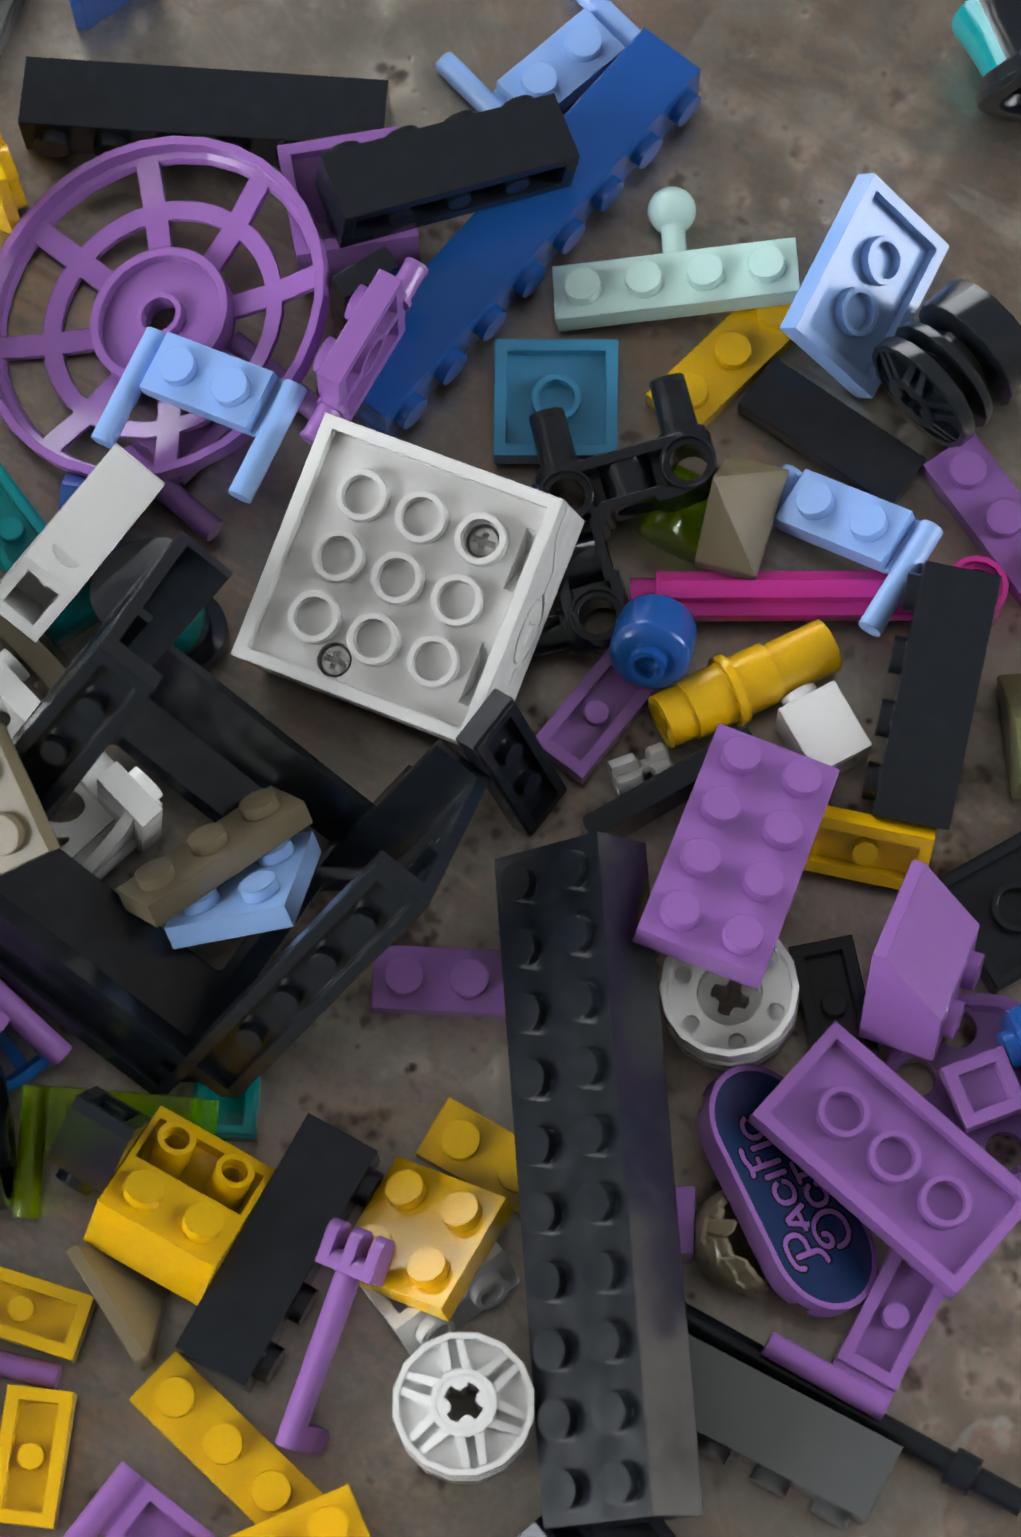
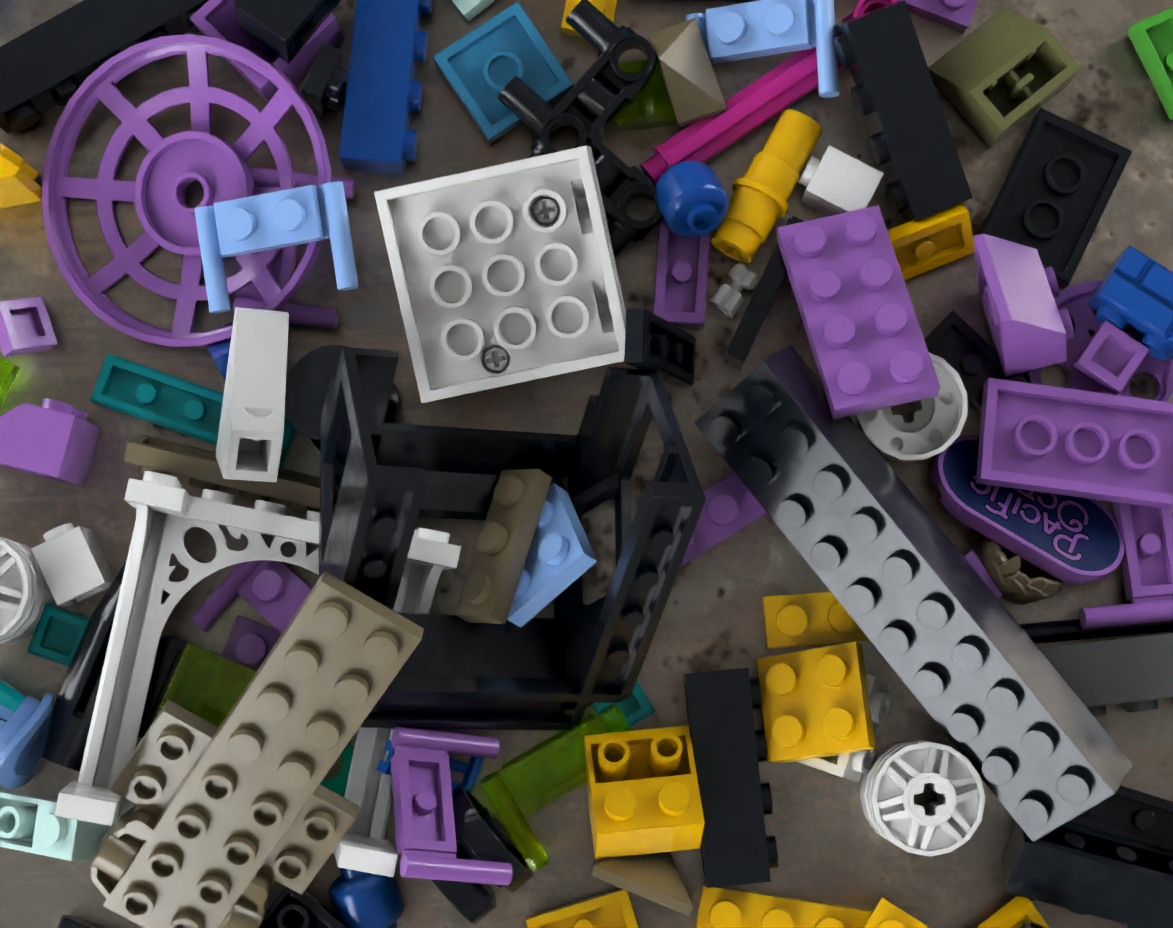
camera: 35 degrees left, 10 degrees up
black slope [46,1085,152,1195] -> none
medium lavender hinge [275,1217,395,1454] -> none
medium lavender plate [299,257,429,446] -> none

